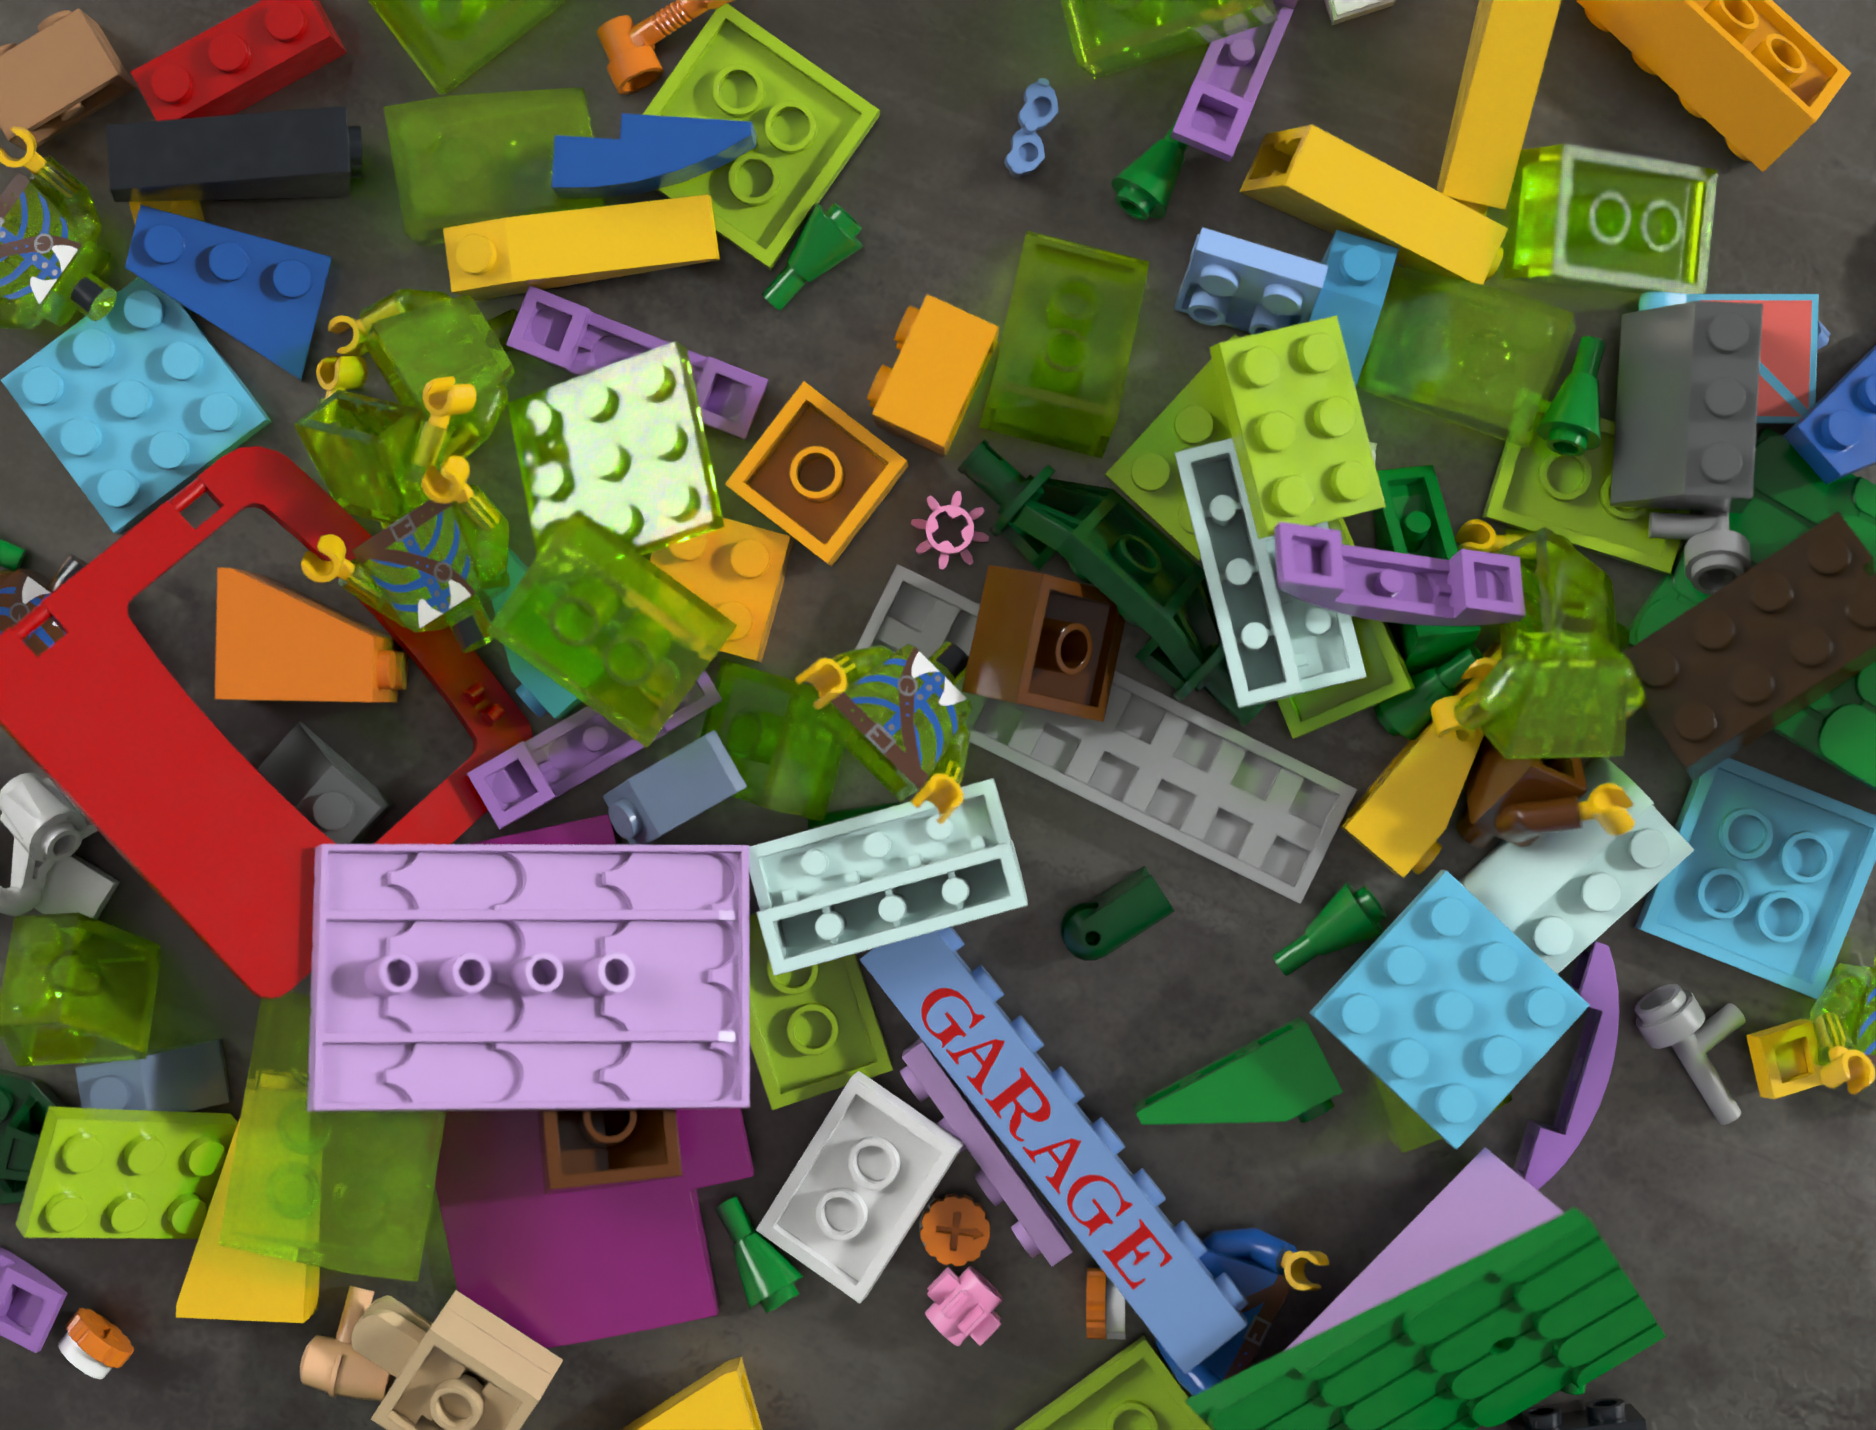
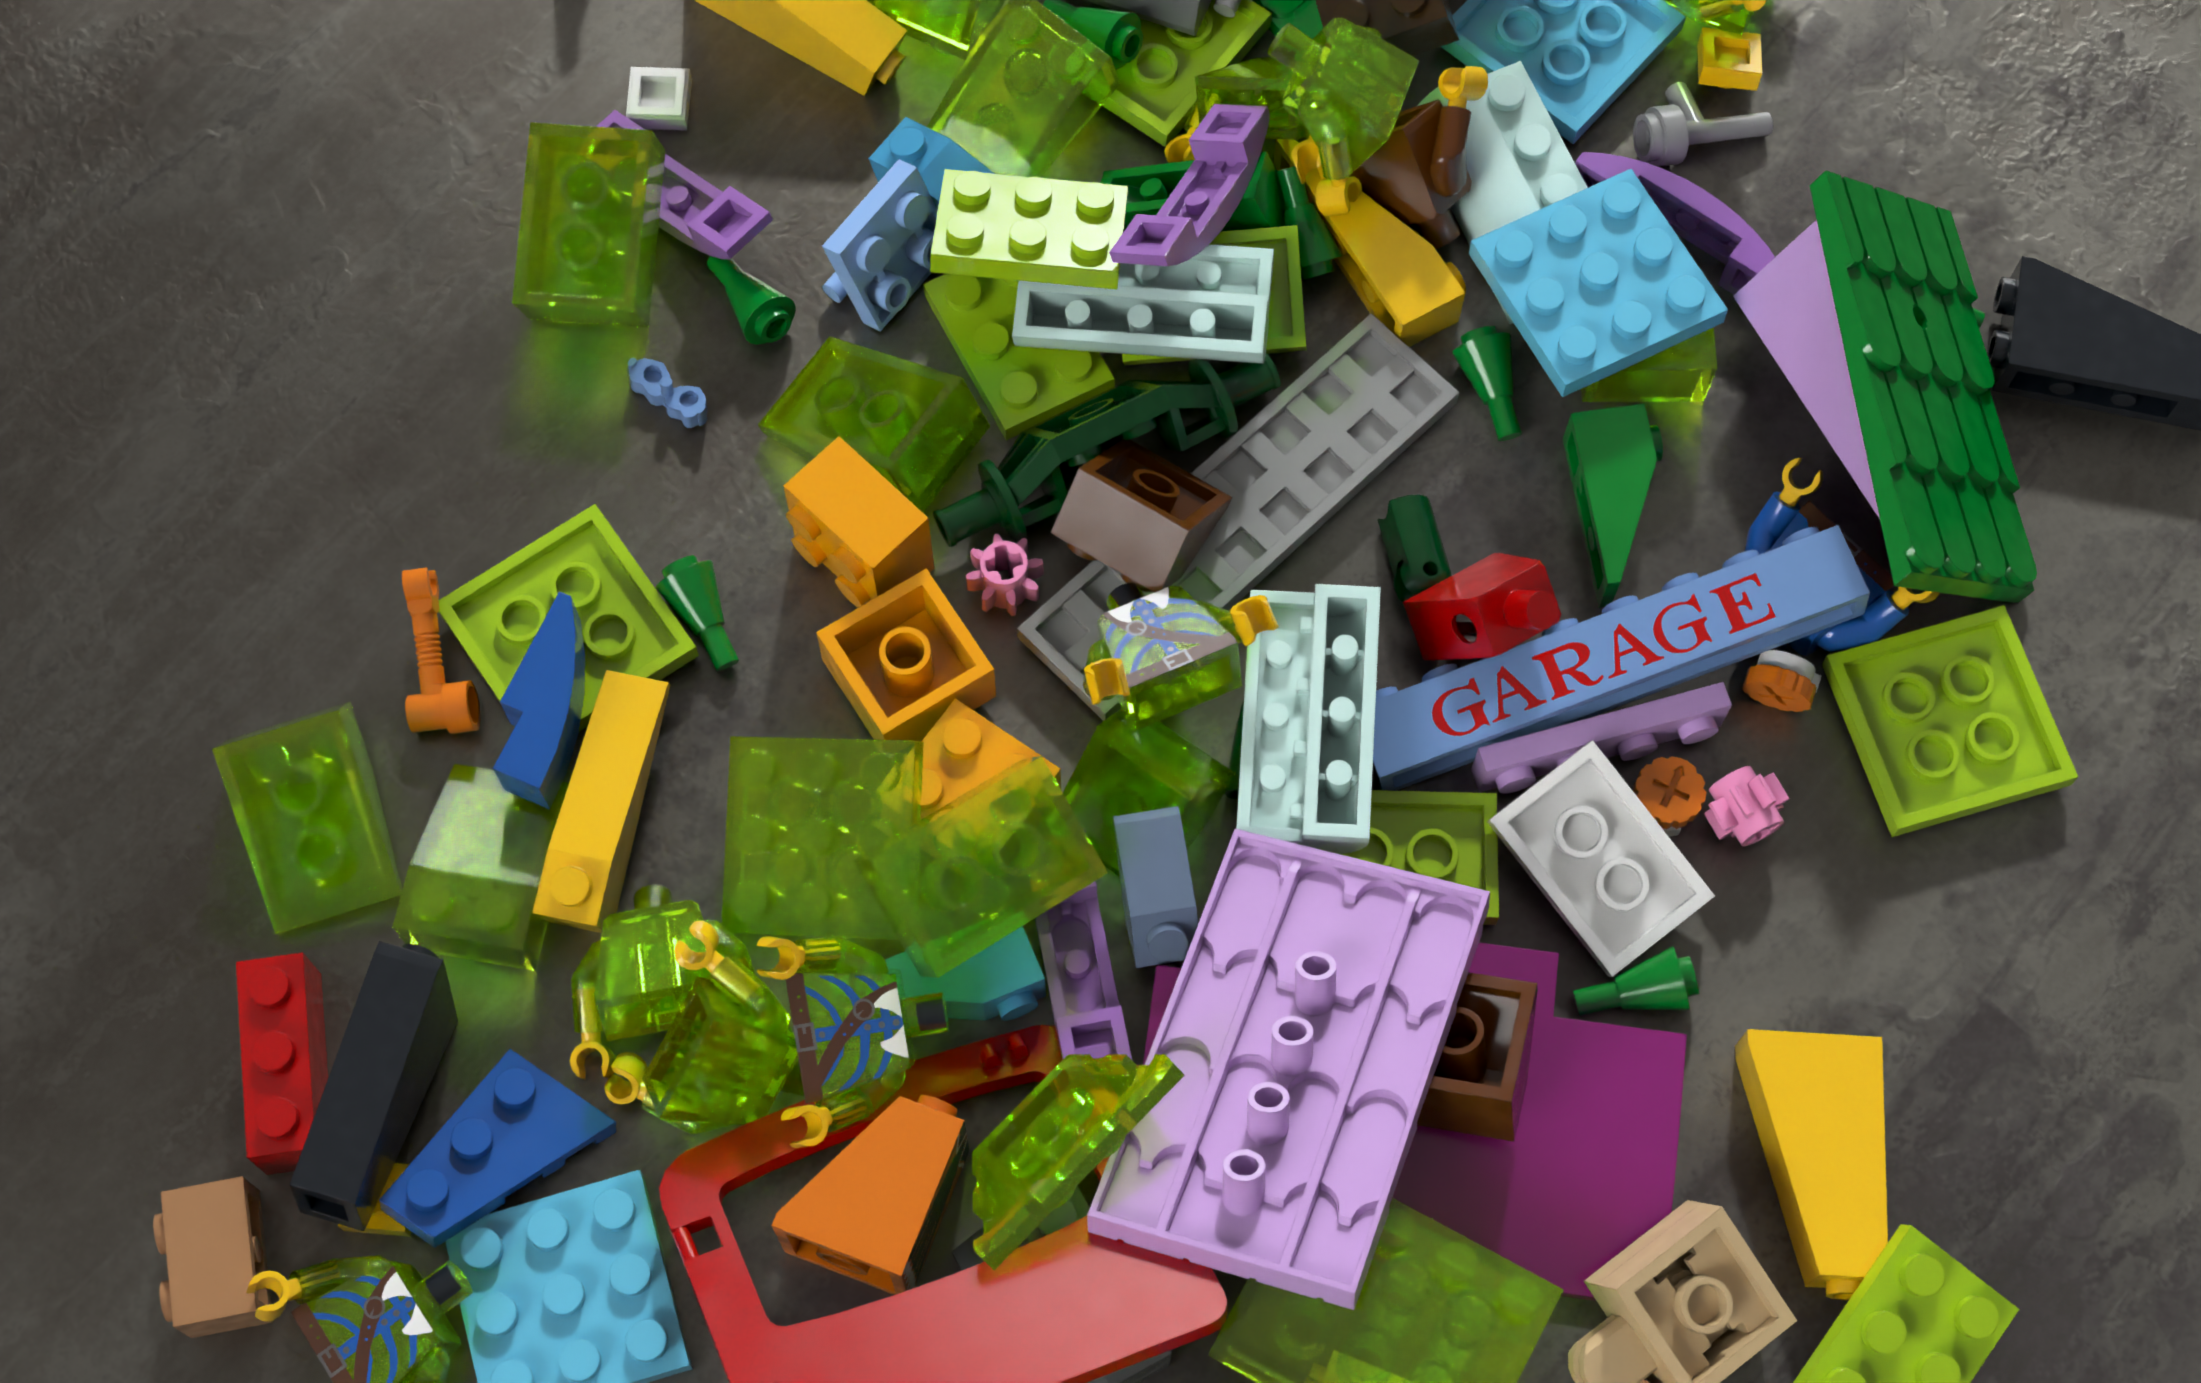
camera: 70 degrees left, 20 degrees down
medium lavender slope [506,285,769,440] -> none
yellow slope [1239,125,1508,289] -> none
none -> clear neon green wing [972,1054,1185,1270]
none -> red torso [1403,553,1561,660]

